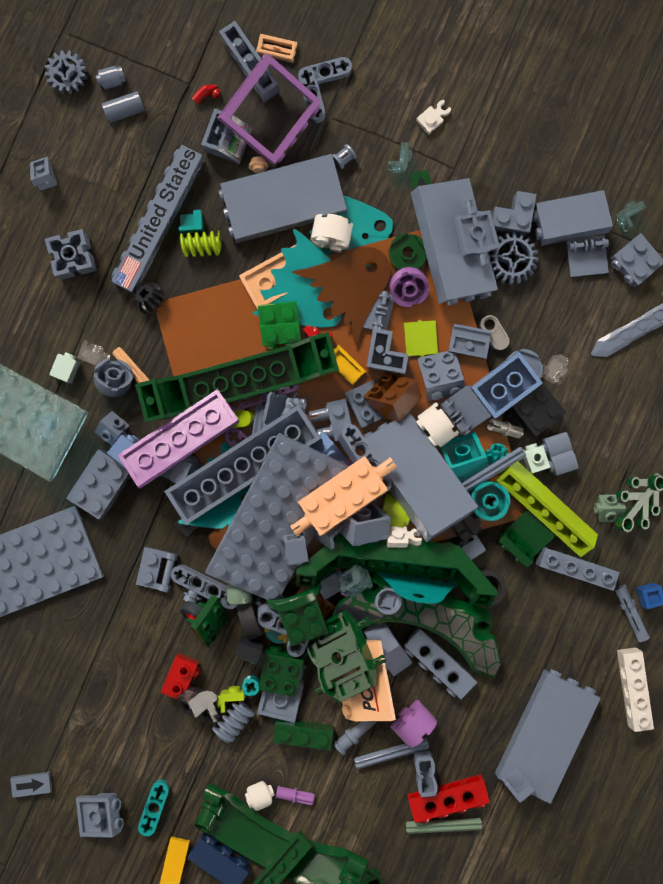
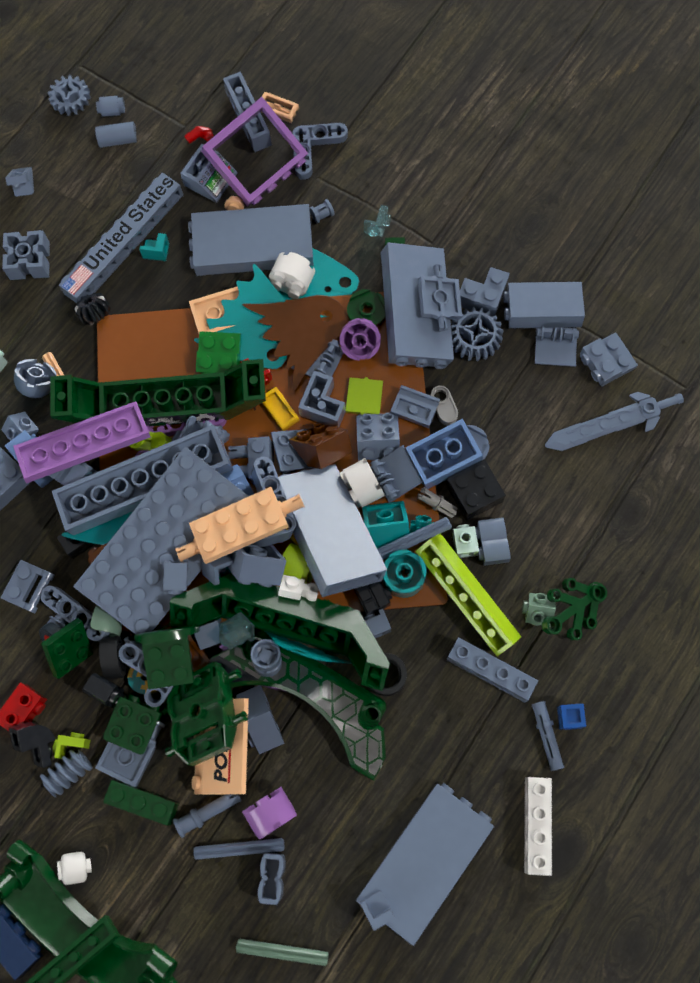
camera: 15 degrees right, 15 degrees down
clear brick [77,340,110,366] -> none
lime piece [180,231,221,257] -> none
teal bush [242,675,260,696] -> none
medium lavender axle [276,786,314,805] -> none
sand blue brick [403,627,477,699] -> none
red brick [407,774,490,823] -> none
white plate [416,100,451,135] -> none
dark green bracket [499,510,554,568] -> none
clear brick [541,354,569,386] -> none
clear light blue bracket [617,201,646,231] -> none

